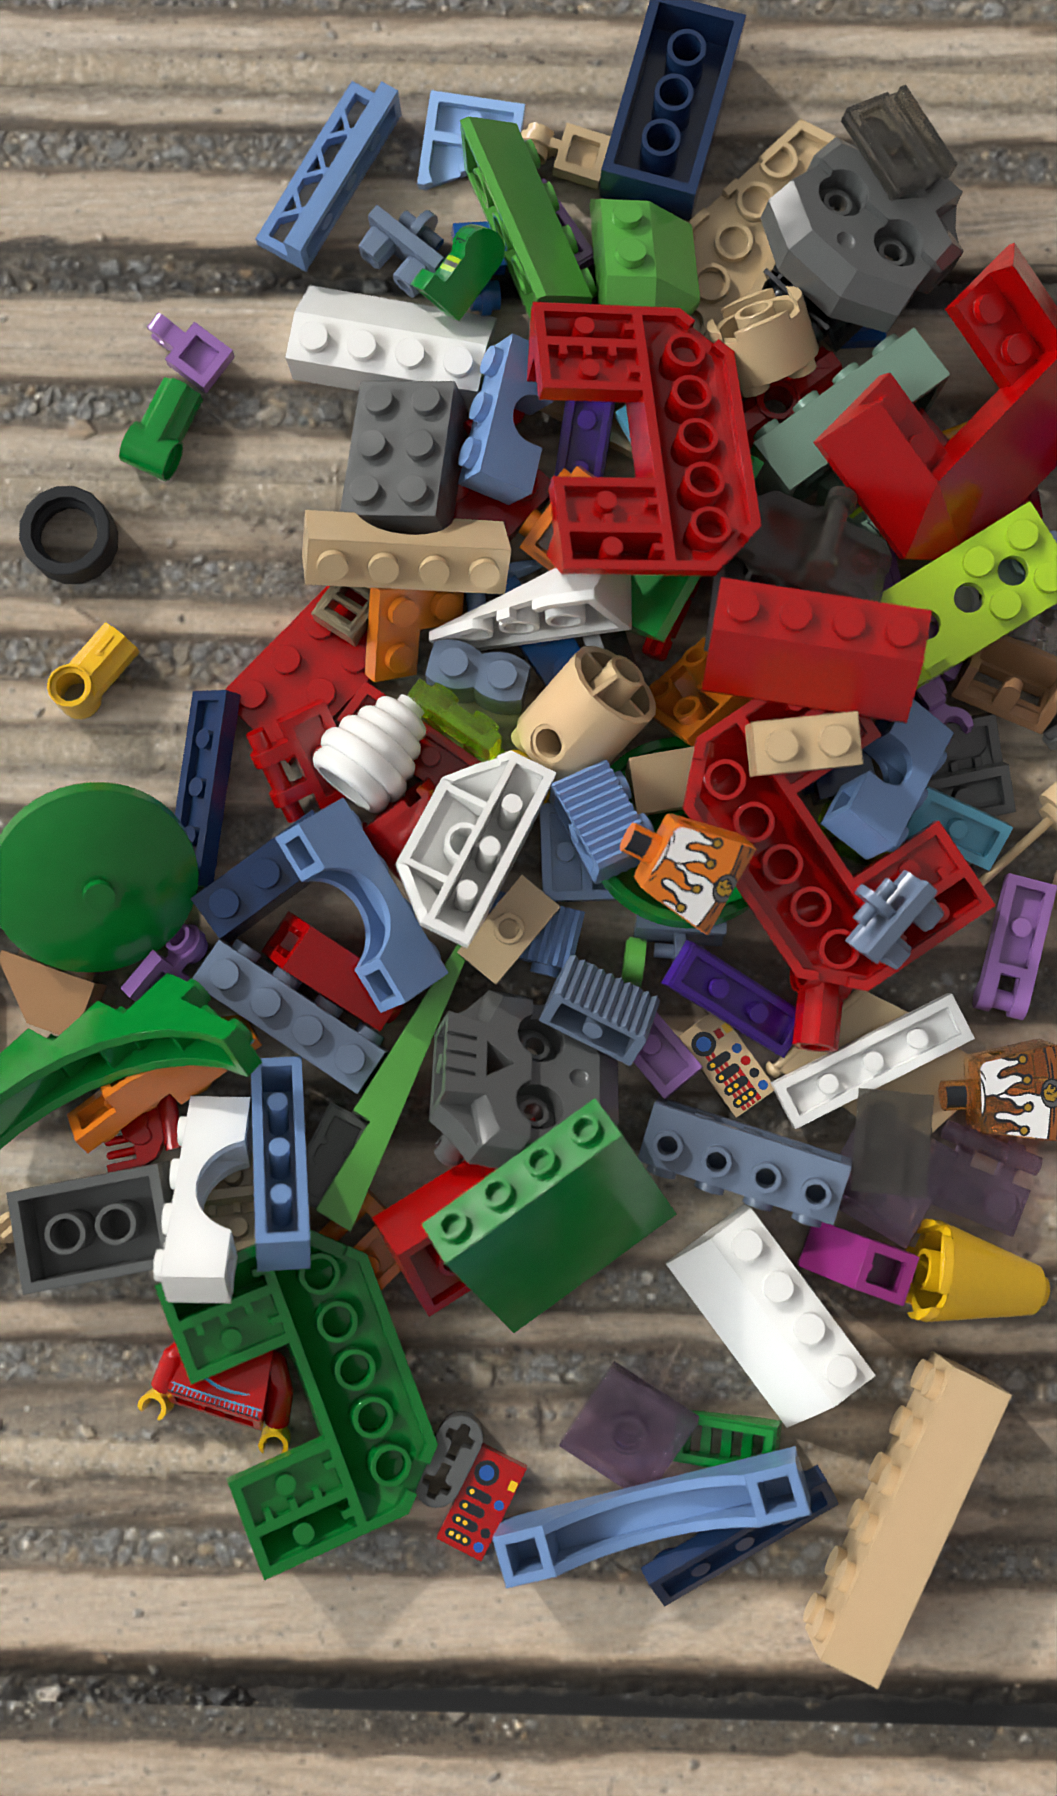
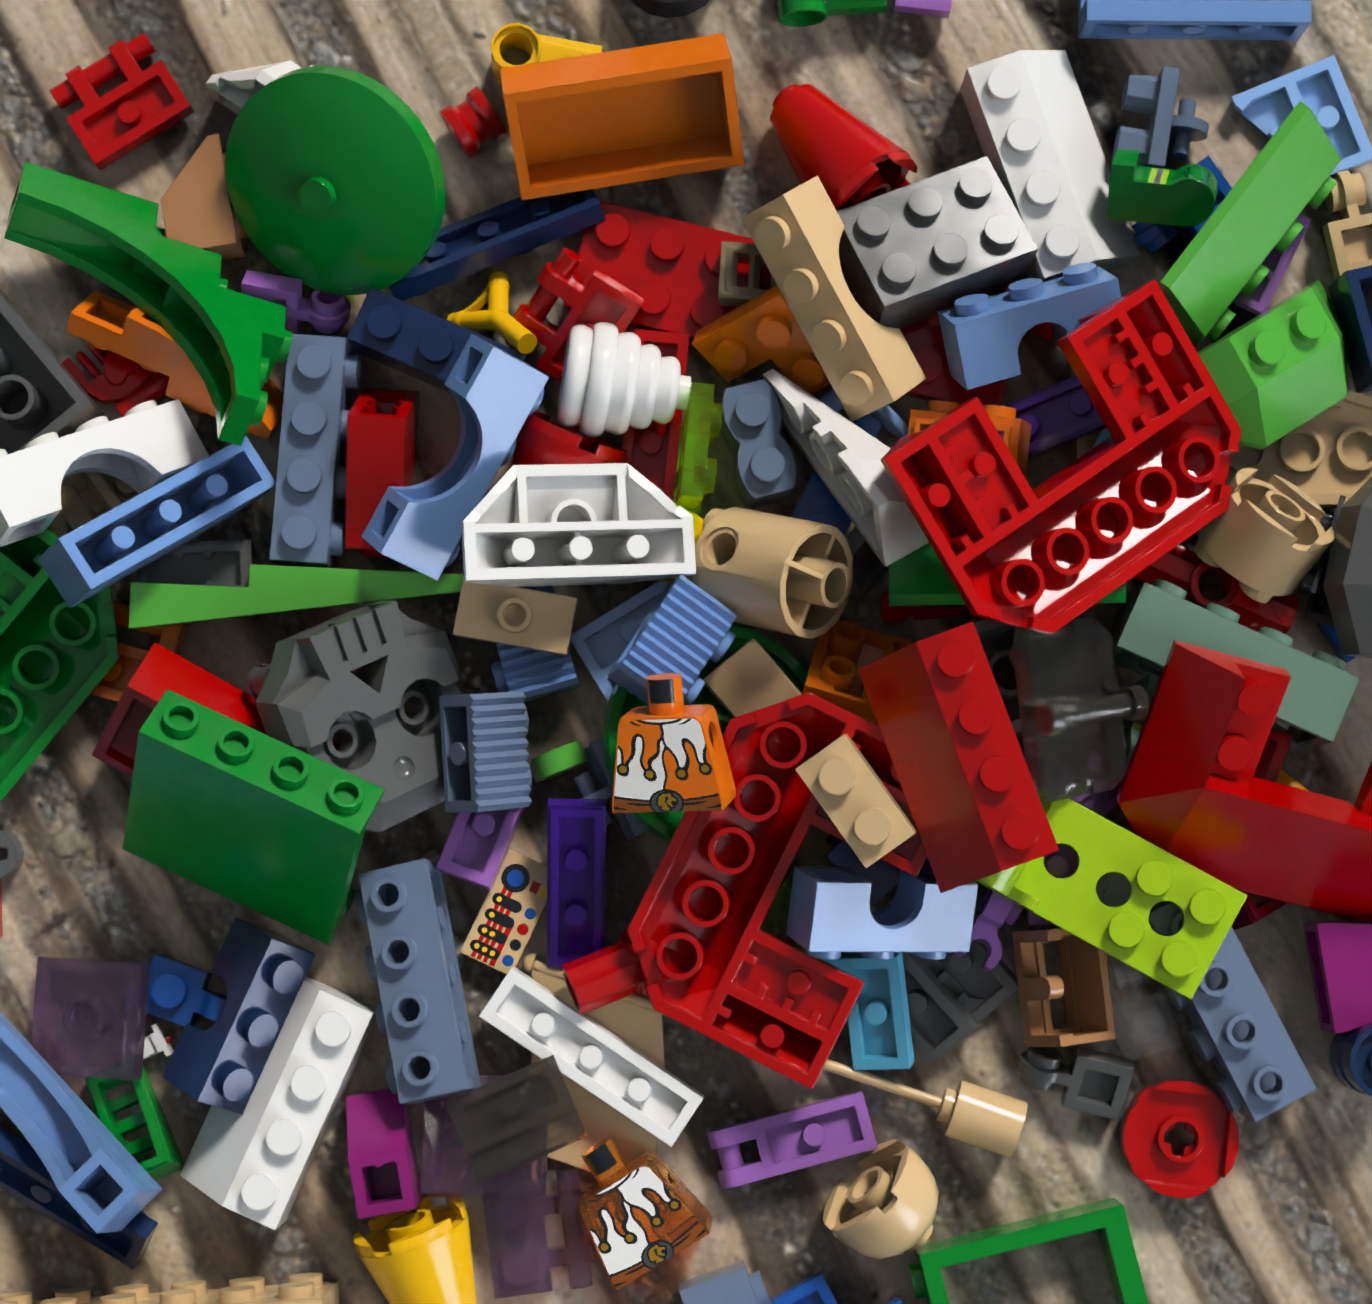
camera: 55 degrees right, 0 degrees up
sand blue hips [845,870,944,969] -> none
none -> white piece [132,1022,174,1061]
none -> blue plate [135,954,227,1027]
none -> dark blue arch [162,917,316,1114]
none -> red wheel [439,87,507,159]
none -> yellow piece [446,271,537,354]
none -> orange piece [500,33,745,200]
none -> red cone [770,84,918,211]

